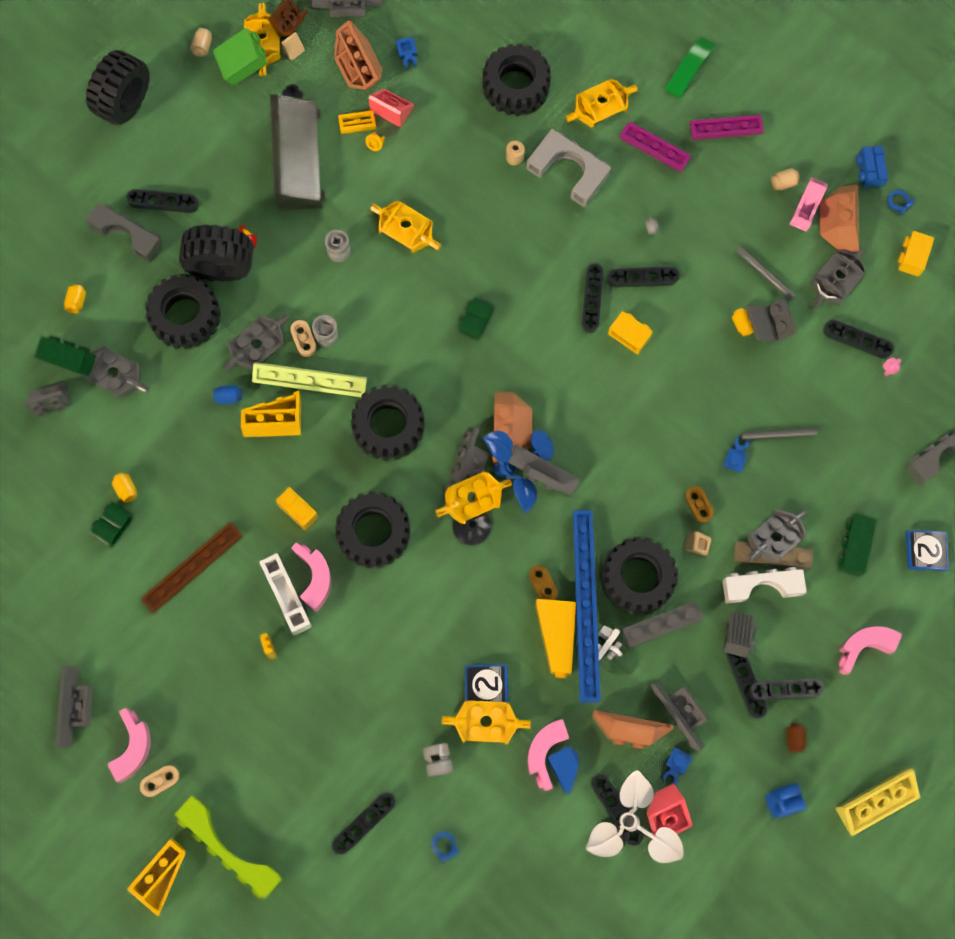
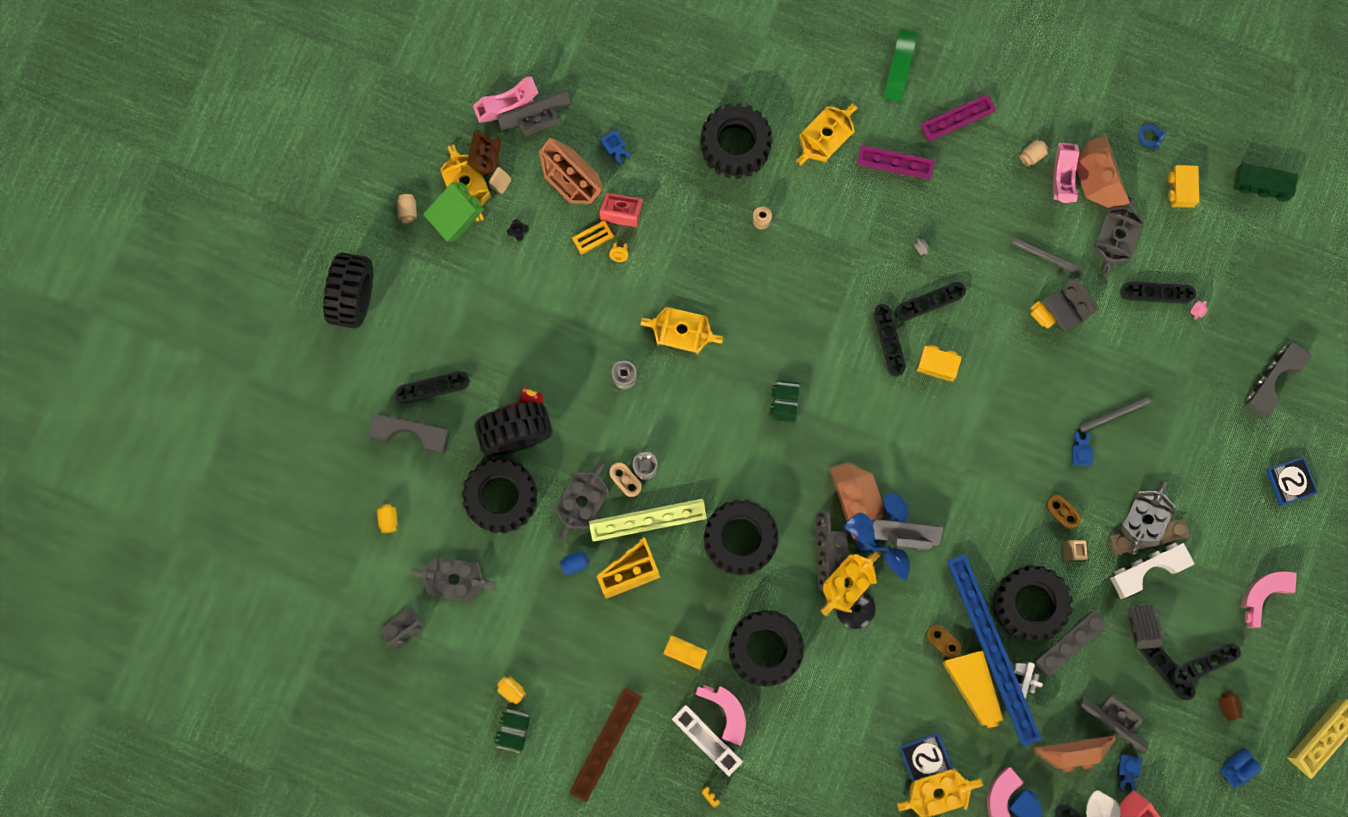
camera: 15 degrees left, 5 degrees up
dark green brick [34,335,97,377] -> none
clear smoke windscreen [270,94,325,211] -> none
light grey arch [526,129,611,208] -> none
dark green brick [836,513,877,577] -> none
blue brick [856,146,888,188] -> none

